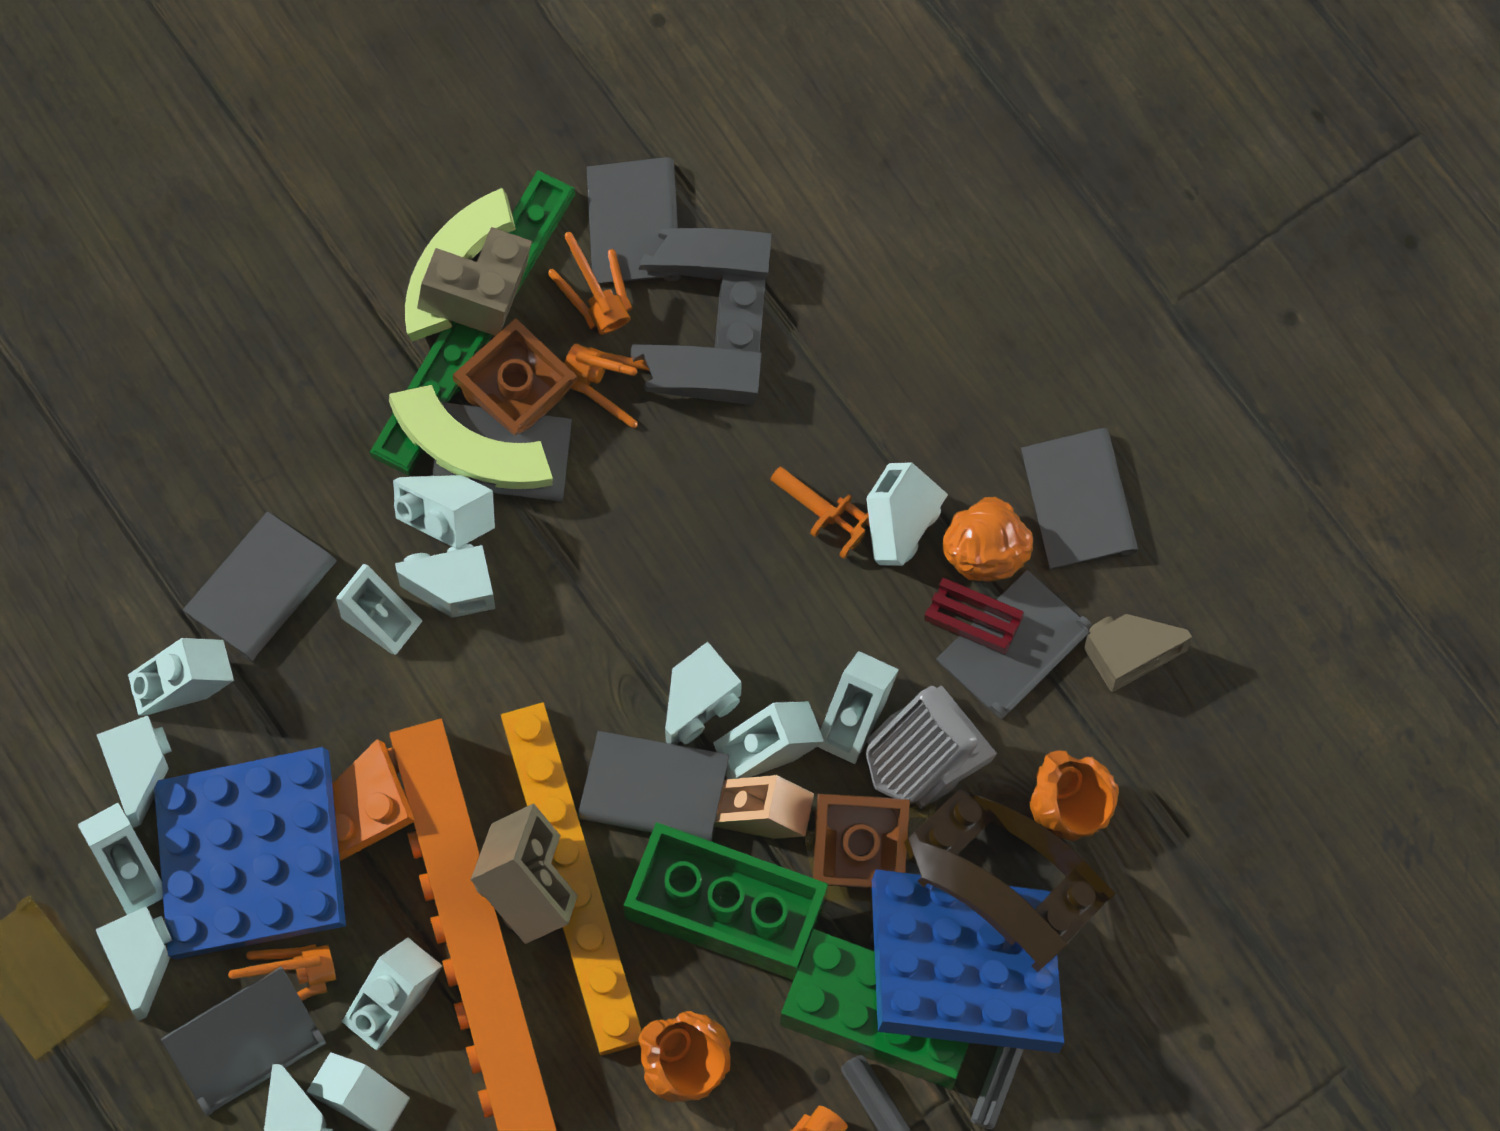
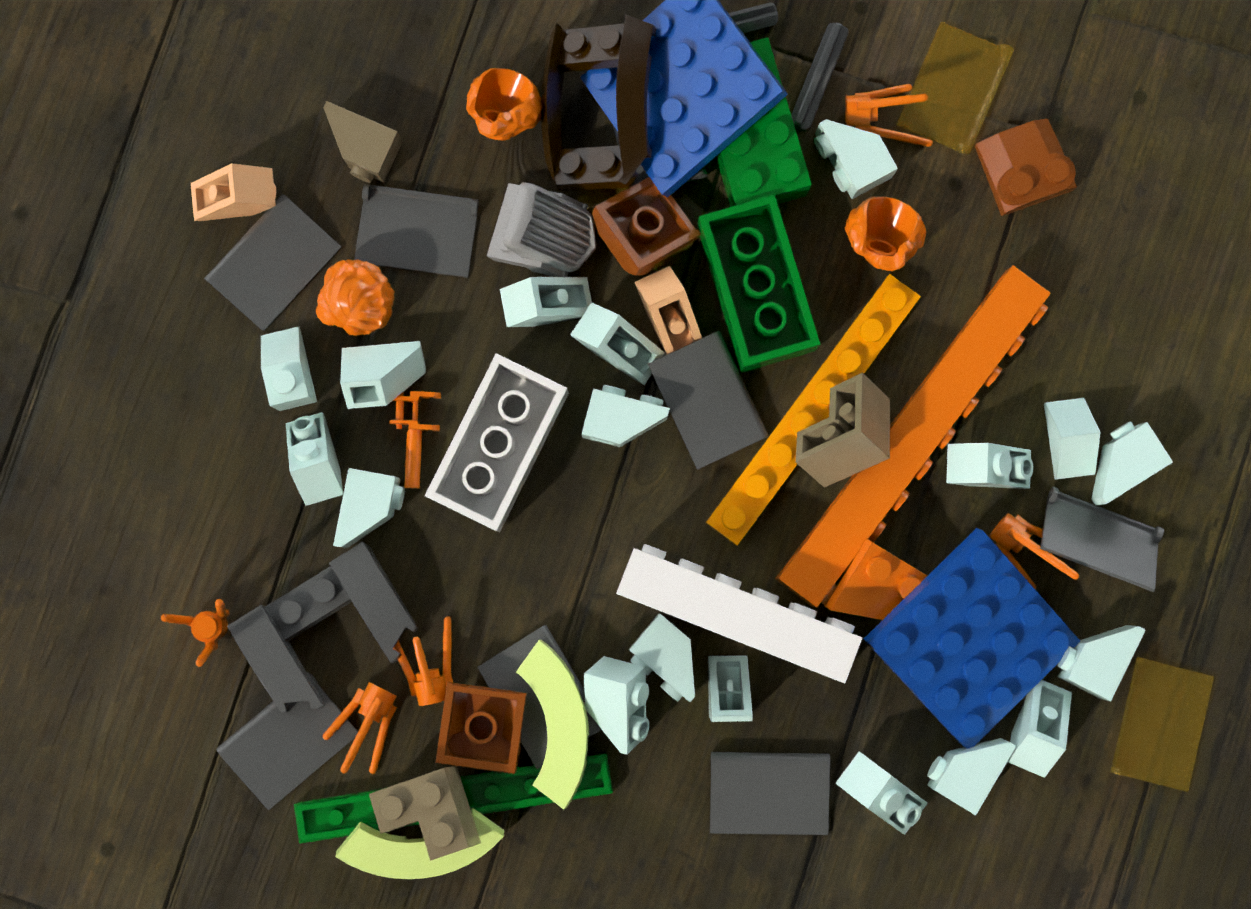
camera: 125 degrees left, 15 degrees up
dark red tile [924,578,1024,654] -> none
none -> orange plant [161,599,230,667]
none -> light nougat slope [191,163,276,221]
none -> light aqua slope [261,327,317,411]
none -> light aqua slope [285,412,343,506]
none -> light aqua slope [333,468,405,548]
none -> white brick [425,353,569,532]
none -> white brick [616,544,862,684]
none -> light aqua slope [814,119,898,199]

